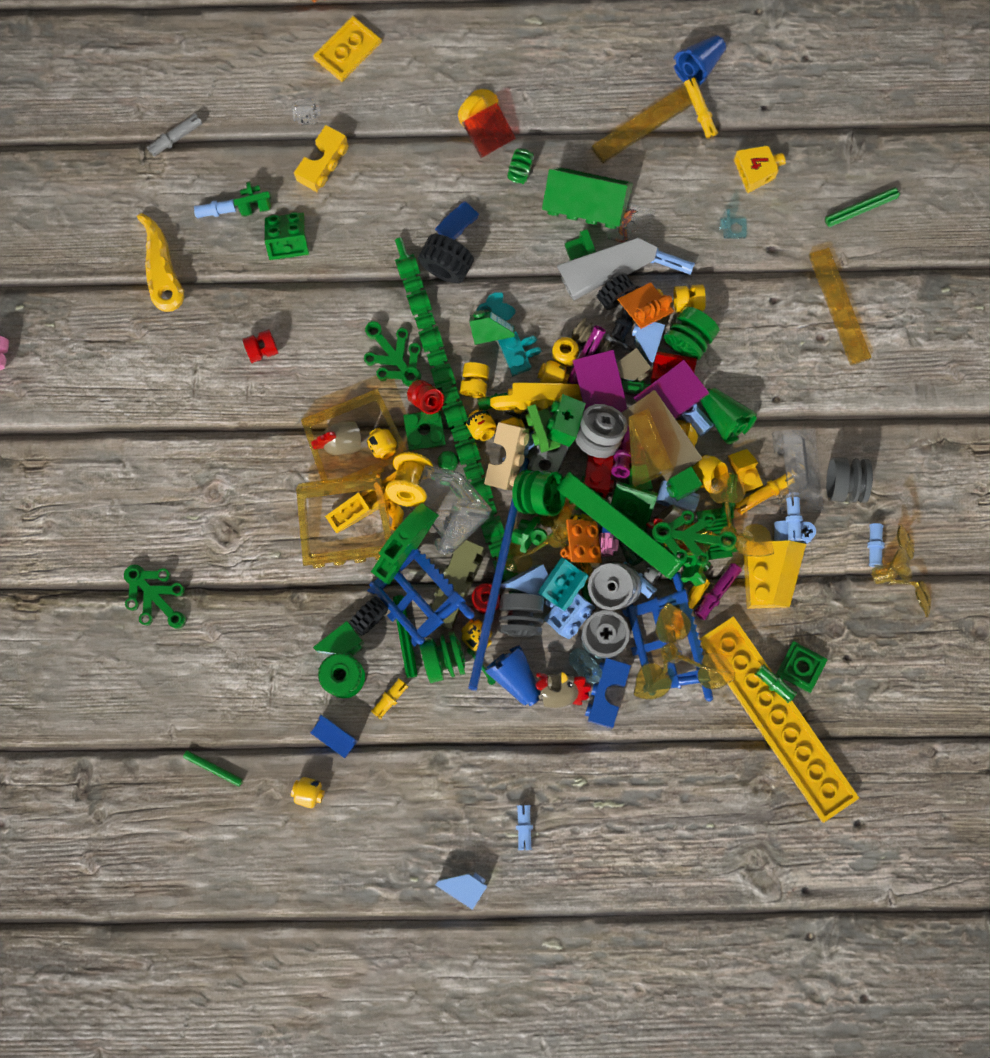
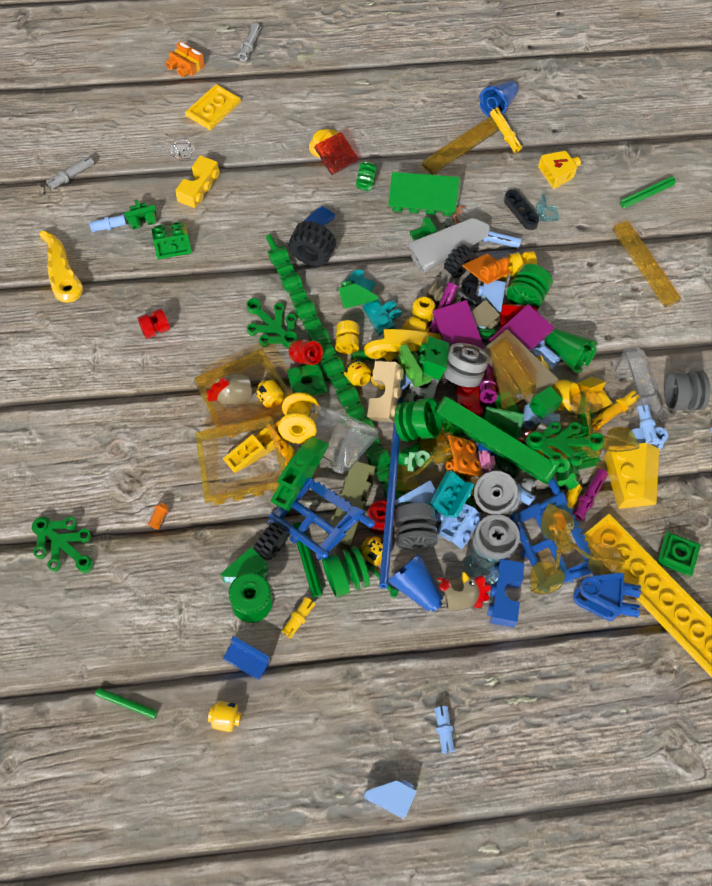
camera: 15 degrees left, 15 degrees down
green piece [438,451,458,473] -> none
green pin [754,664,797,703] -> none
none -> orange pin [147,503,169,530]
none -> black beam [504,190,539,230]
none -> blue piece [573,573,641,621]

